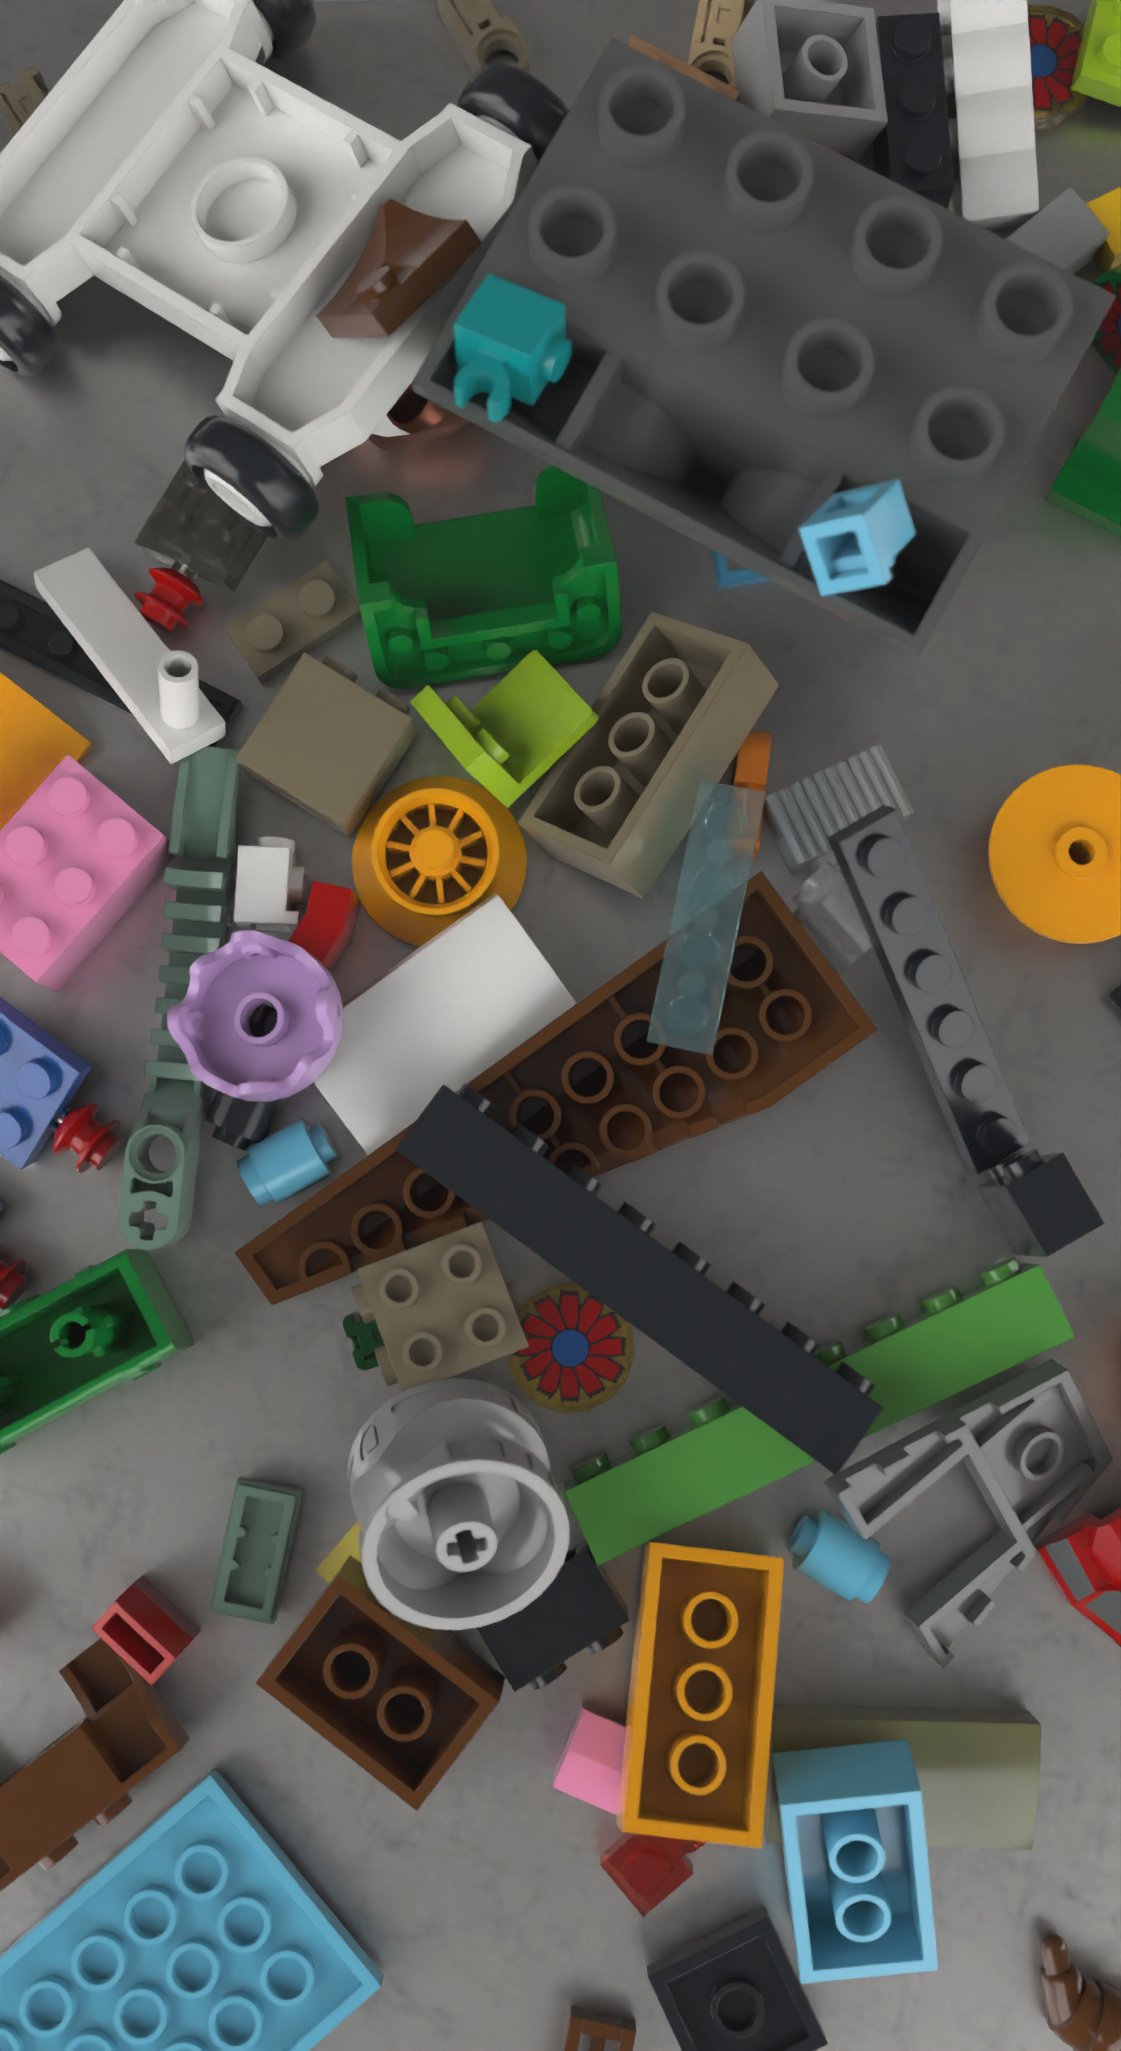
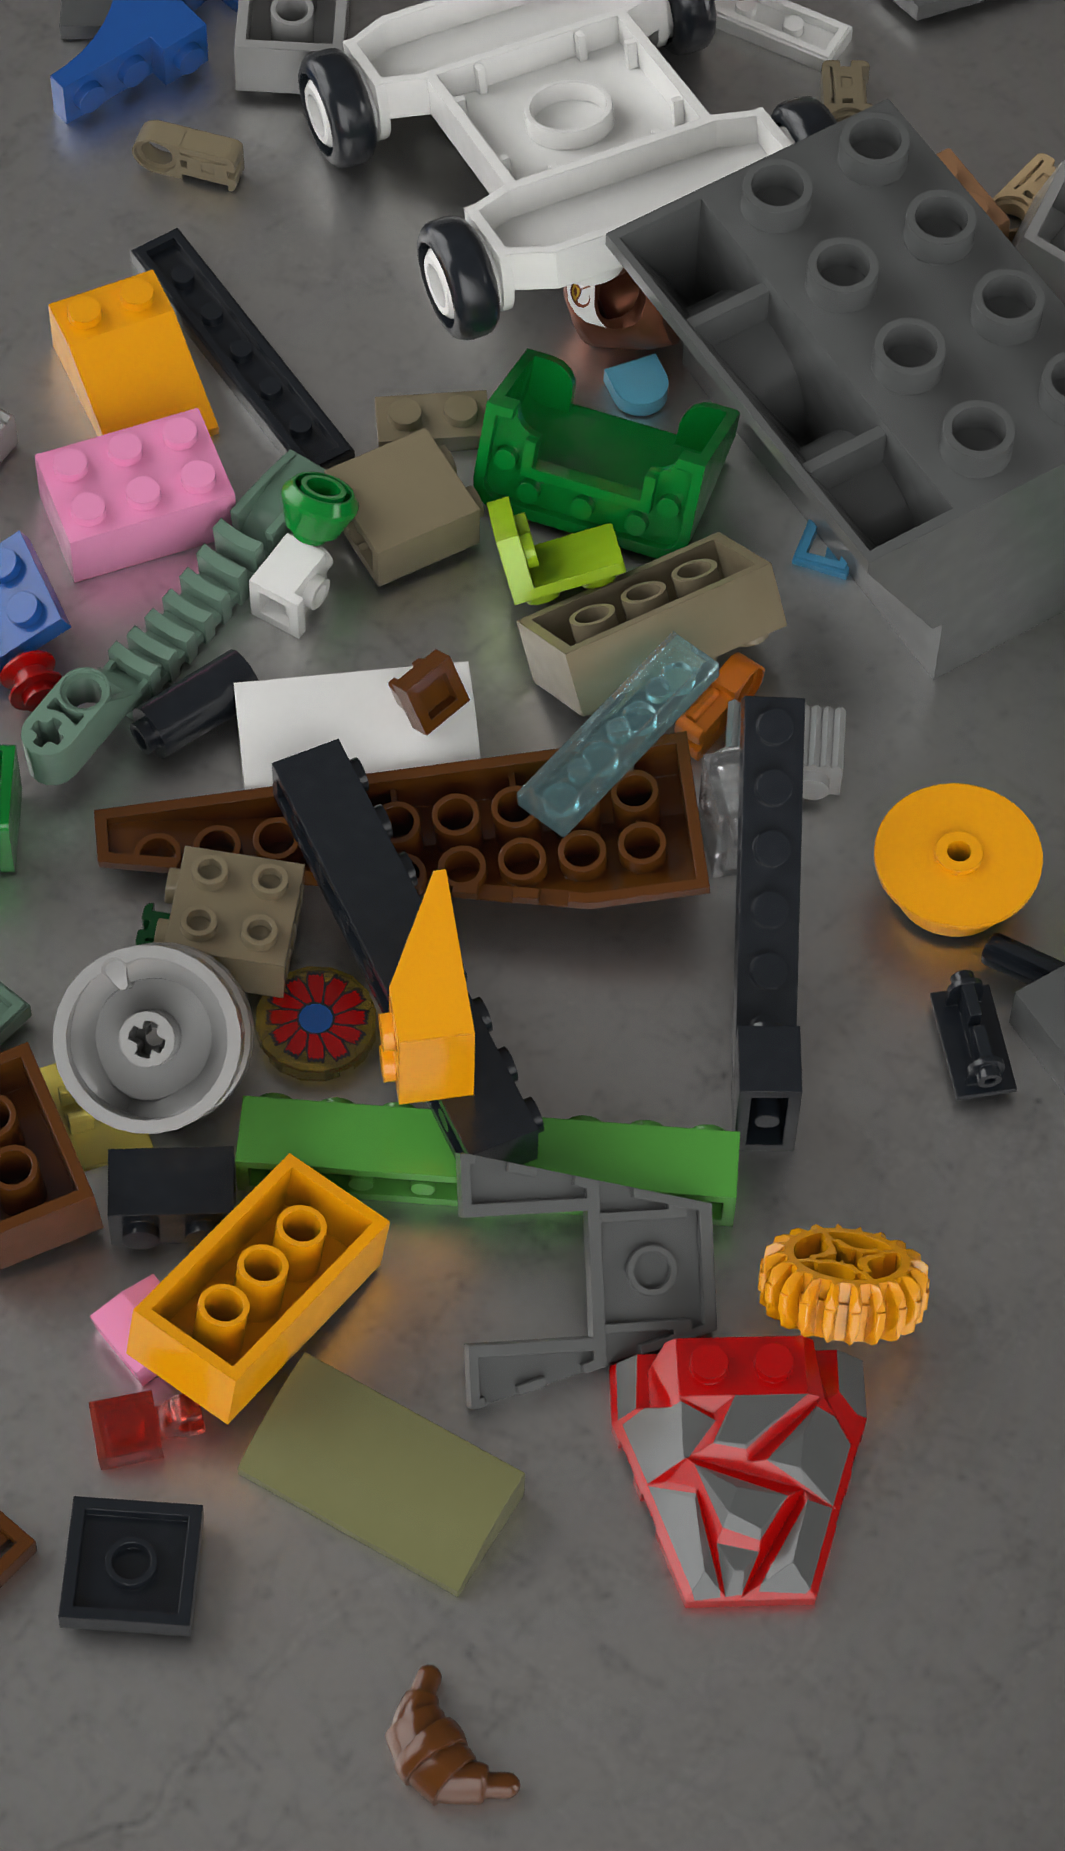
camera: 25 degrees right, 25 degrees down
white piece [34,547,226,764] -> none
clear smoke plate [134,459,268,633] -> none
lavender plate [167,930,344,1102] -> none
medium azure brick [237,1118,338,1206] -> none
red piece [288,881,361,973] -> none
reddish brown plate [316,198,482,338] -> none
light orange piece [352,776,527,947] -> none
teal brick [454,273,571,423] -> none
medium azure brick [772,1739,938,1984] -> none
medium azure brick [787,1510,891,1603] -> none
medium azure brick [798,479,916,596] -> none
none -> green cone [281,471,359,546]
none -> light orange slope [378,869,475,1105]
none -> reddish brown tile [388,649,470,736]
none -> medium azure tile [603,353,669,416]

